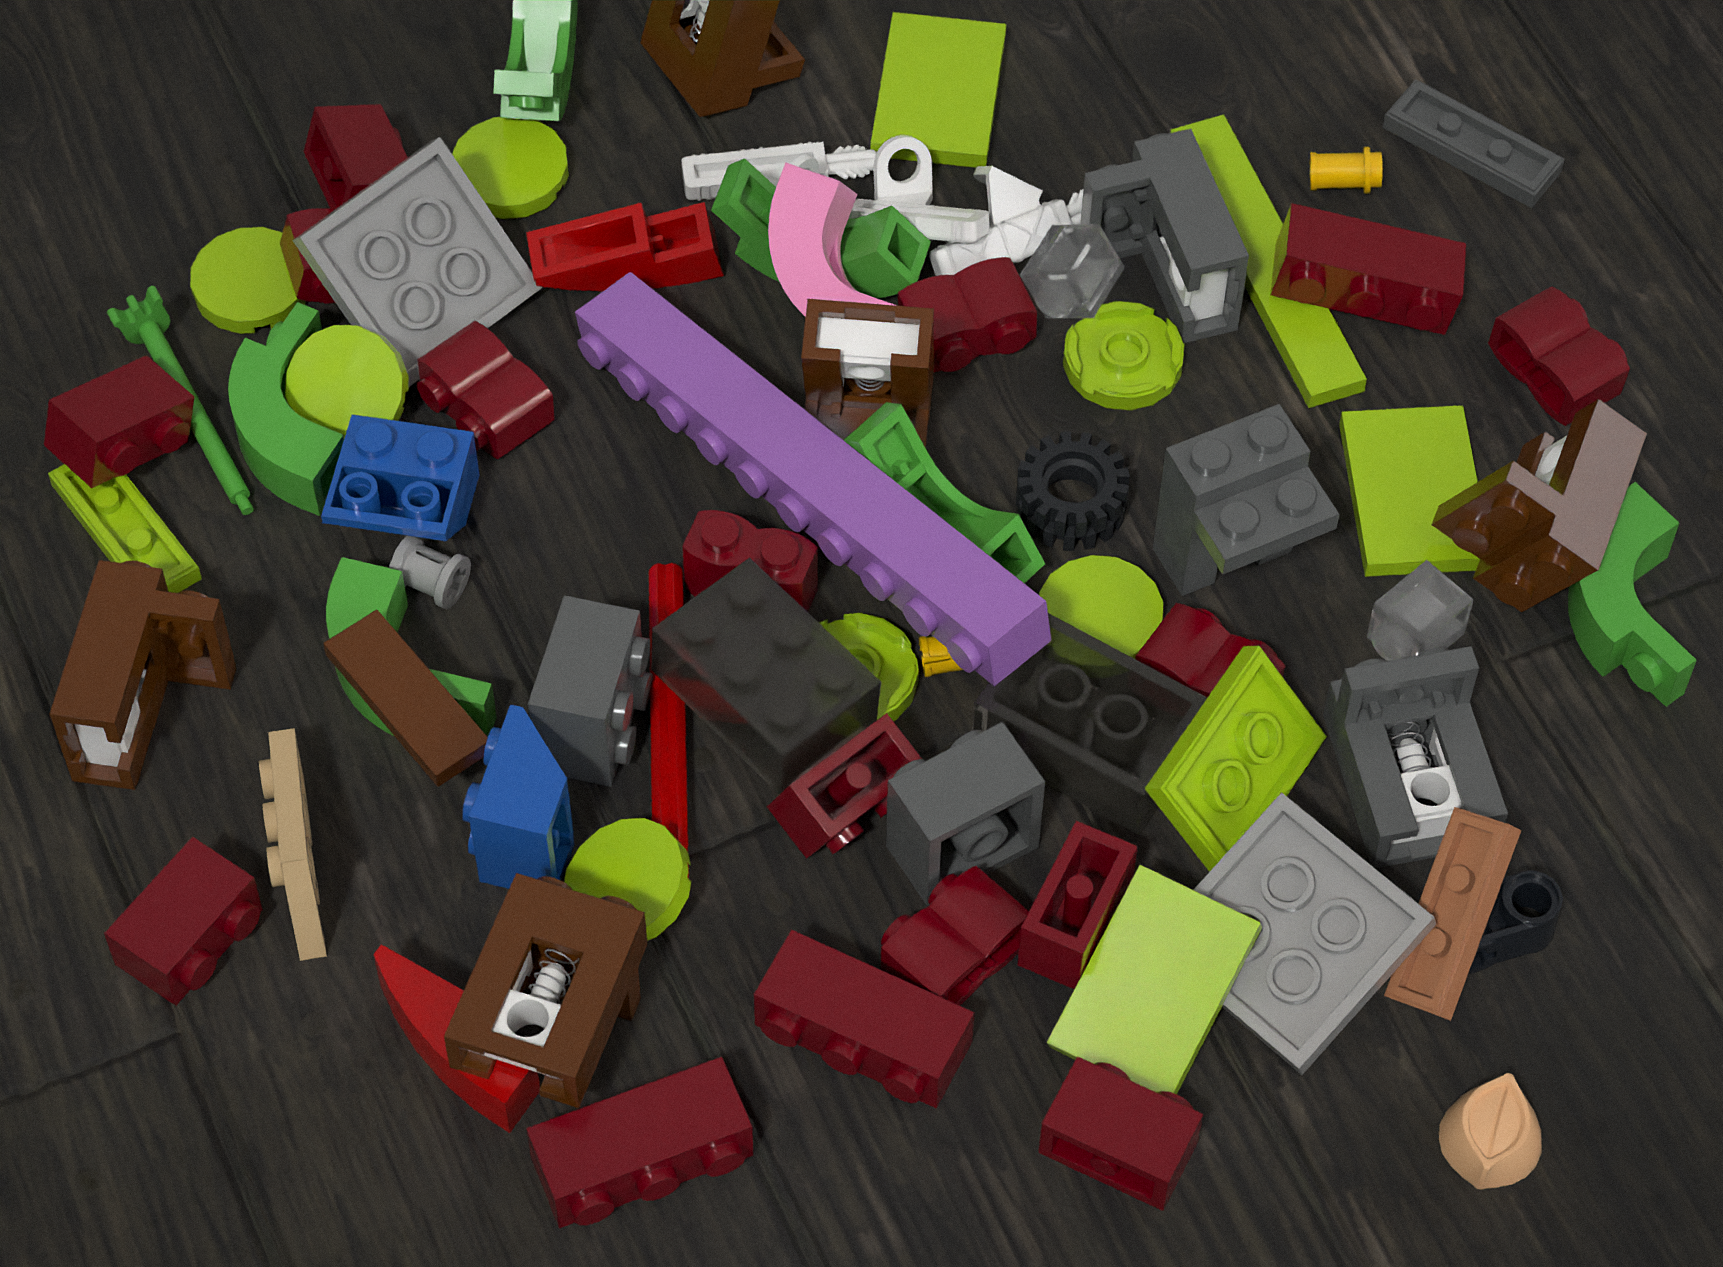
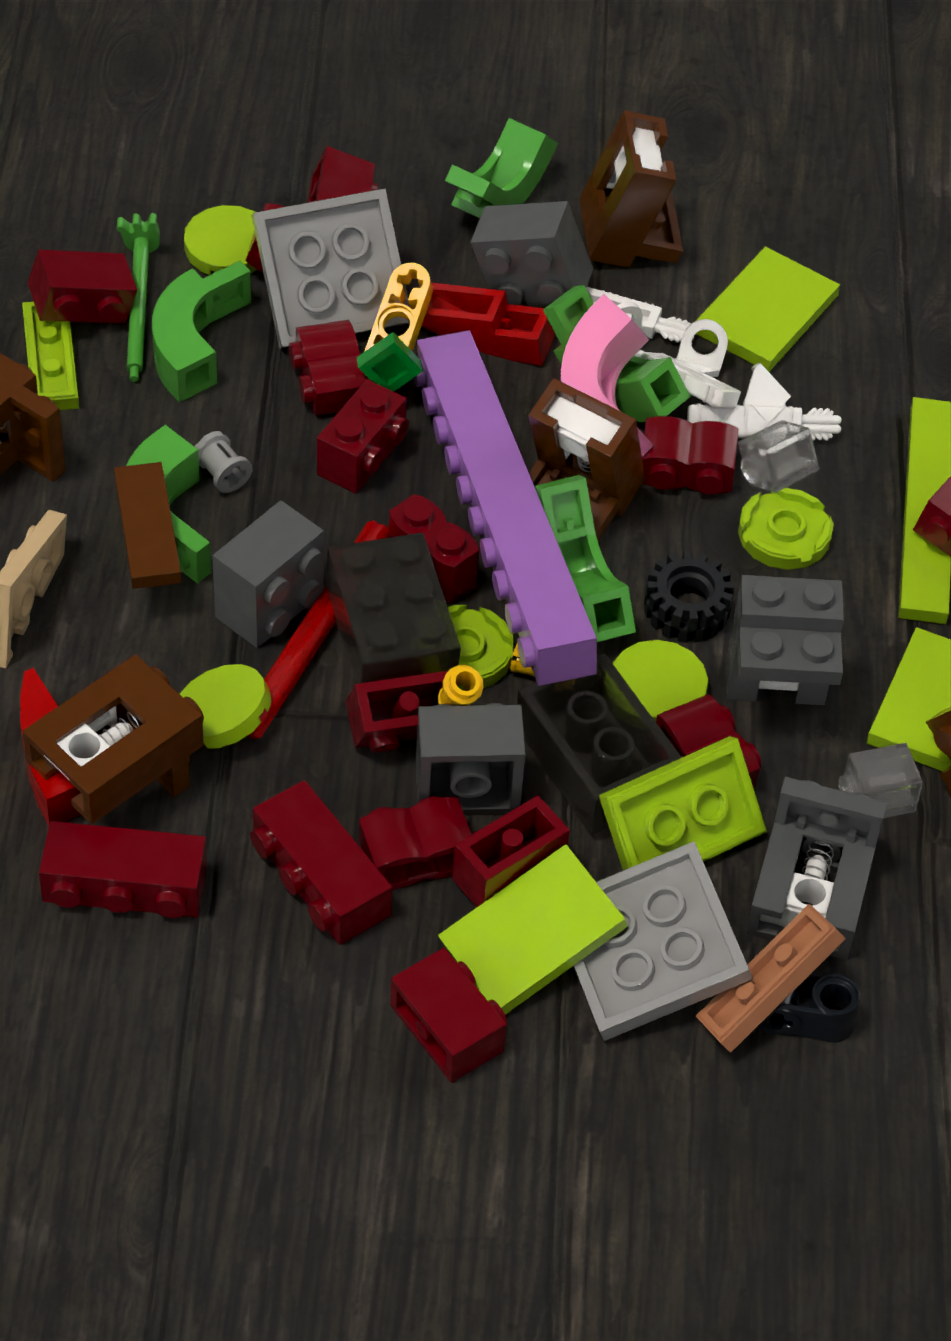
camera: 25 degrees right, 5 degrees down
lime tile [286,325,409,438] -> none
blue slope [321,414,480,541] -> none
lime tile [452,117,569,219] -> none
blue slope [463,704,575,889] -> none
dark grey brick [1078,128,1249,343] -> none
light nougat hat [1439,1073,1541,1190] -> none
none -> dark red brick [317,379,409,494]
none -> green tile [357,332,423,392]
none -> yellow beam [364,263,433,381]
none -> yellow pin [438,665,484,706]
none -> dark grey brick [470,201,593,307]

